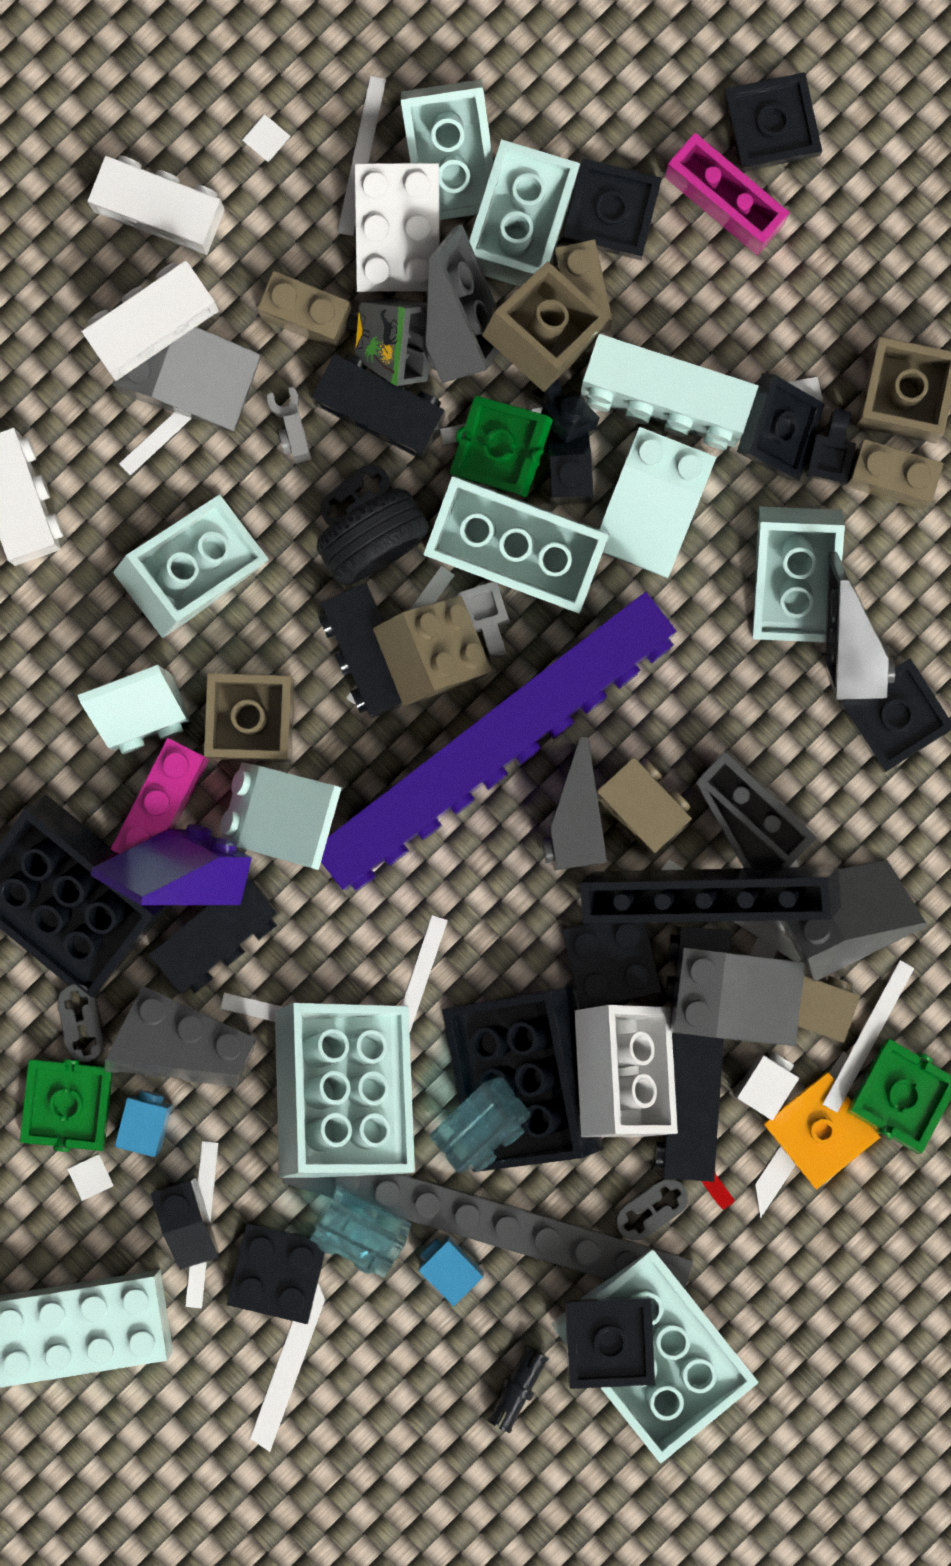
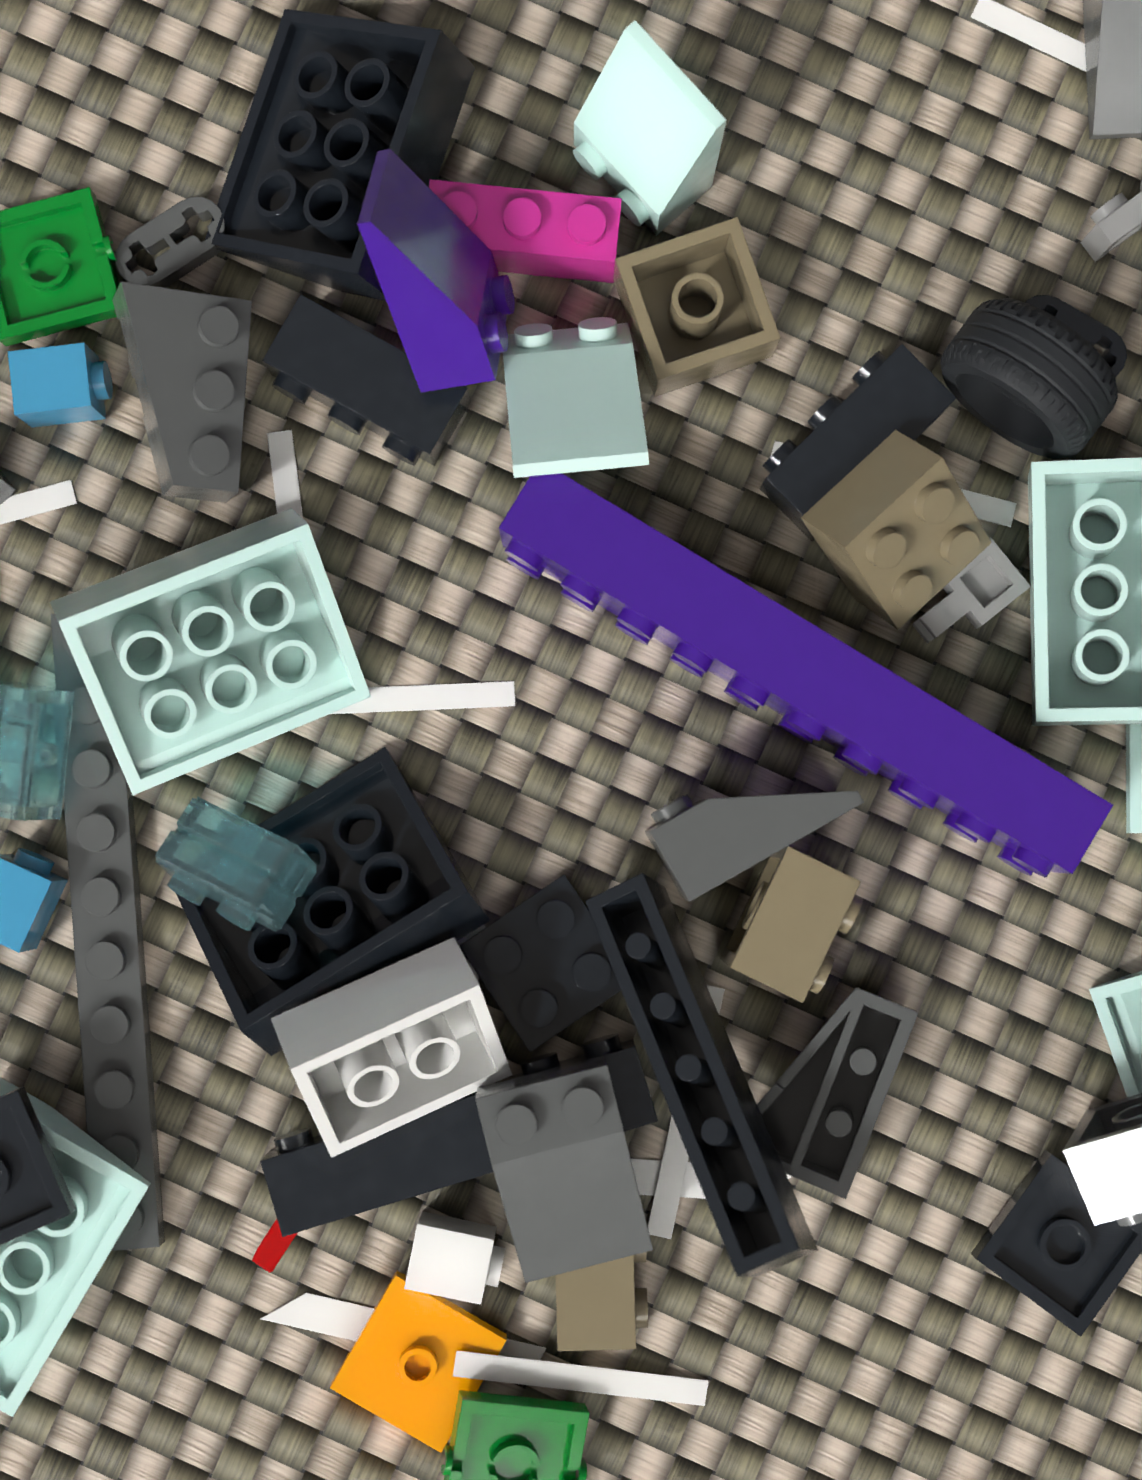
camera: 65 degrees right, 0 degrees up
light aqua slope [113,494,269,638] -> none
dark grey beam [616,1178,688,1240] -> none
dark grey slope [779,860,927,982] -> none

